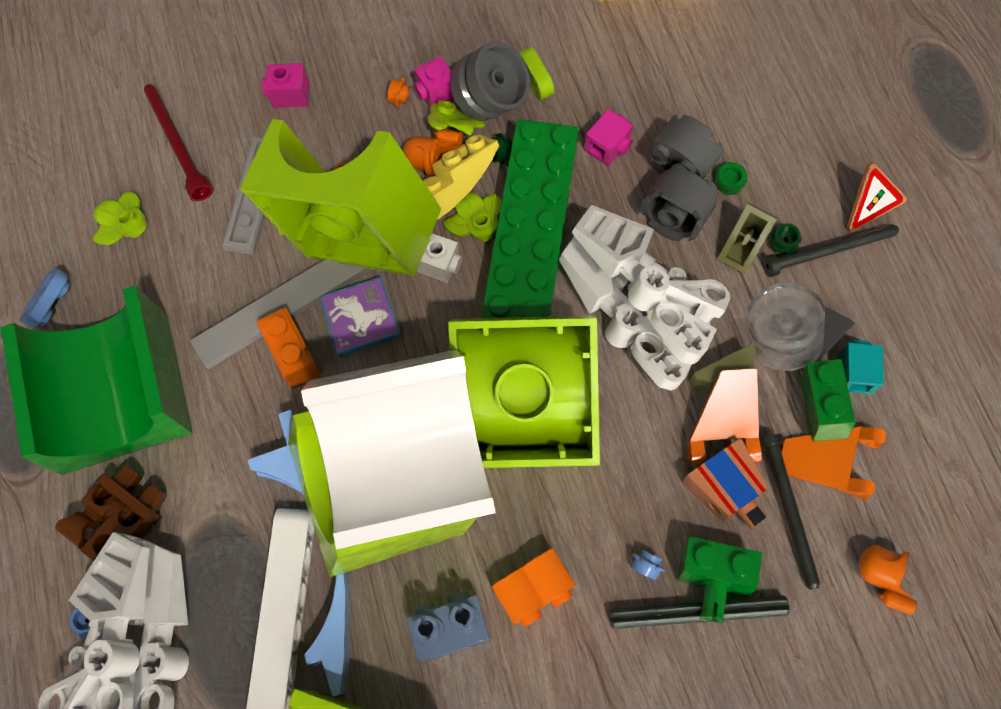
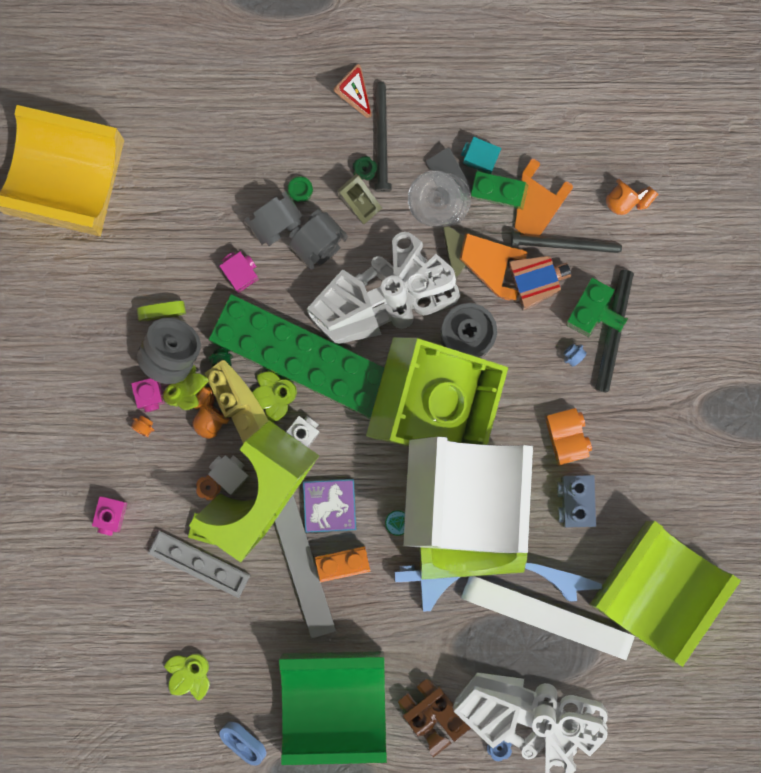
camera: 80 degrees left, 15 degrees up
dark red piece [144,84,213,201] -> none
none -> dark grey wheel [440,303,497,358]

